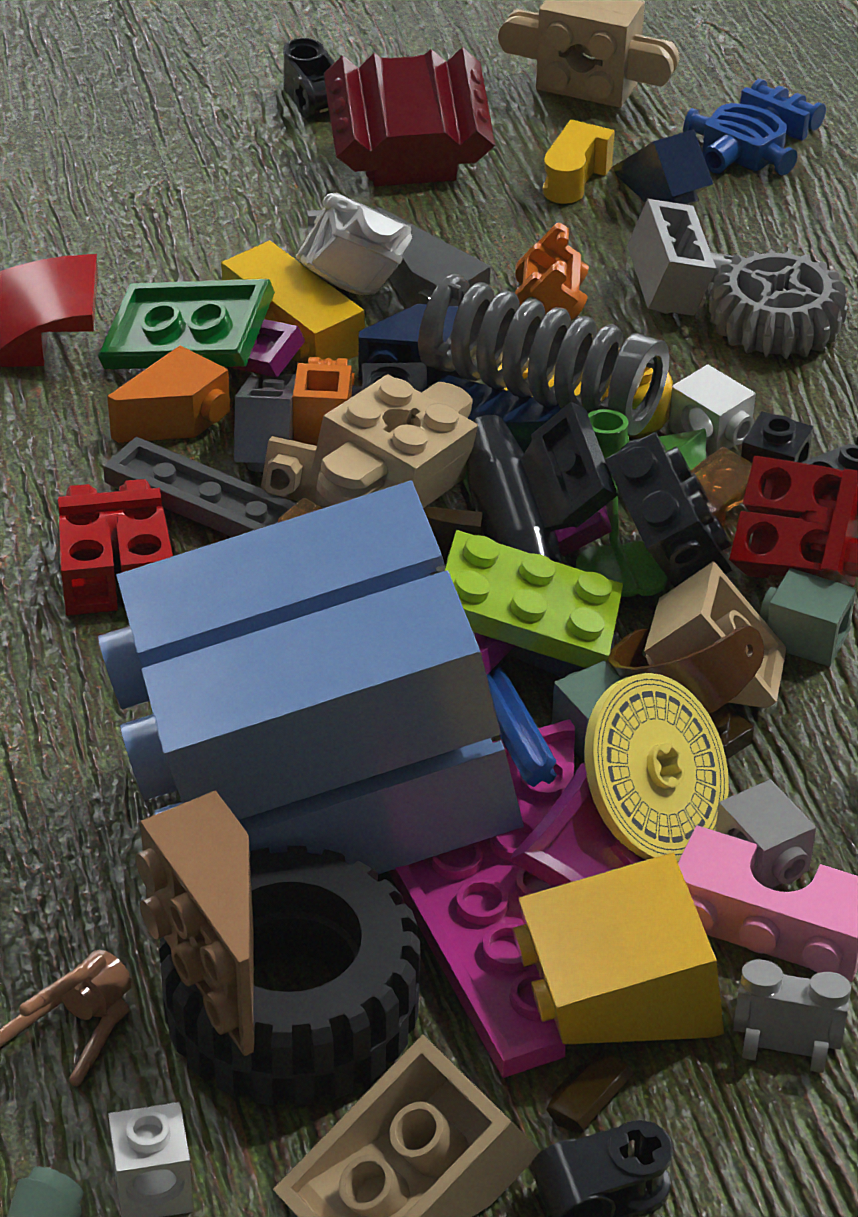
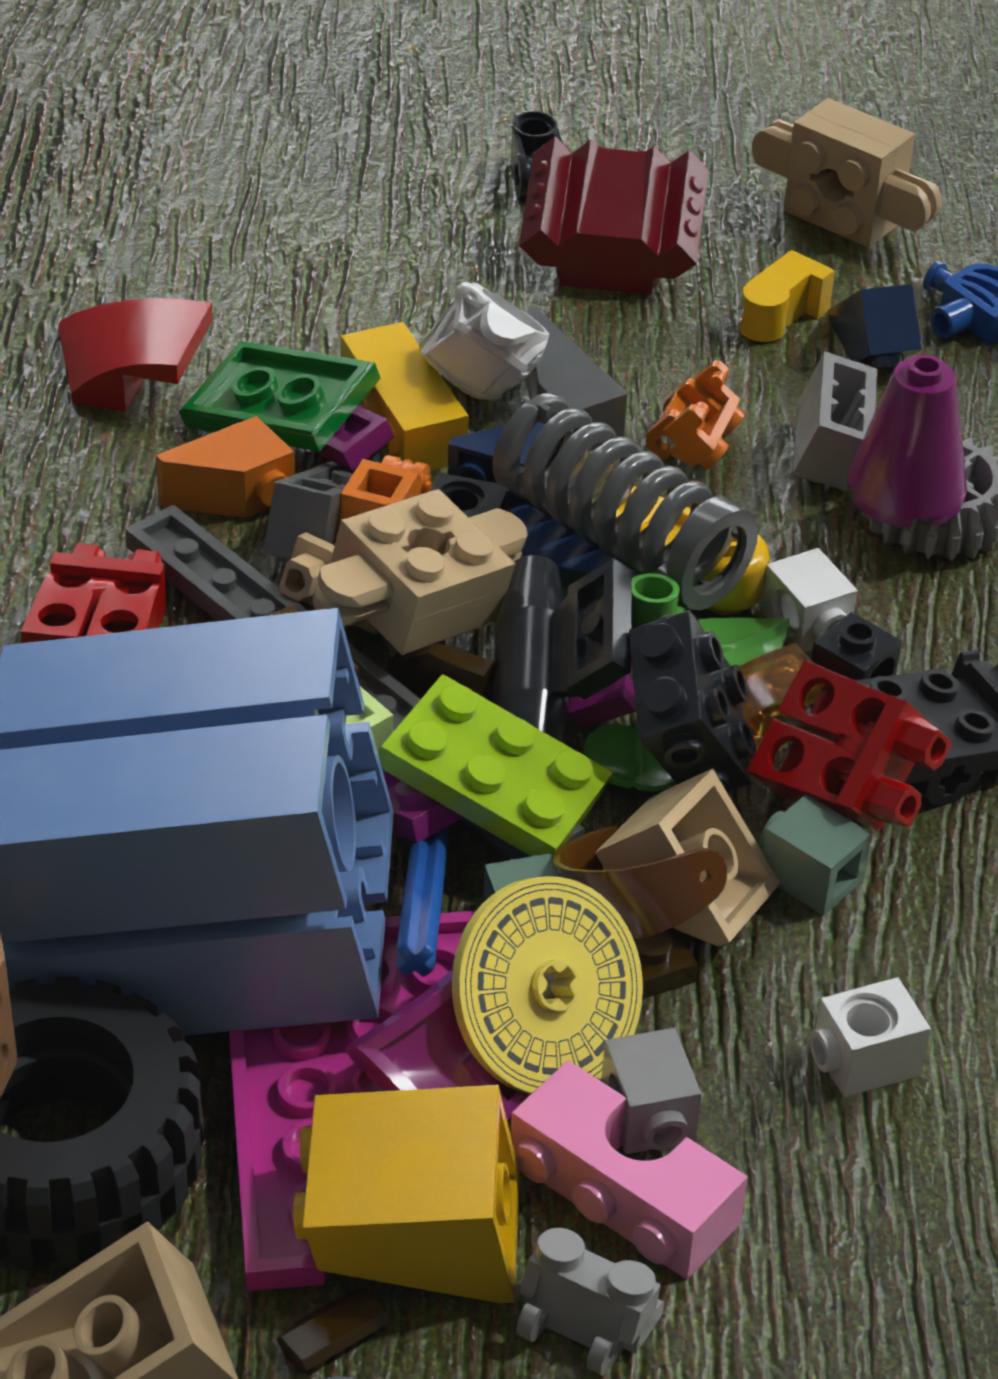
camera: 15 degrees right, 0 degrees up
none -> magenta cone [847,354,967,528]

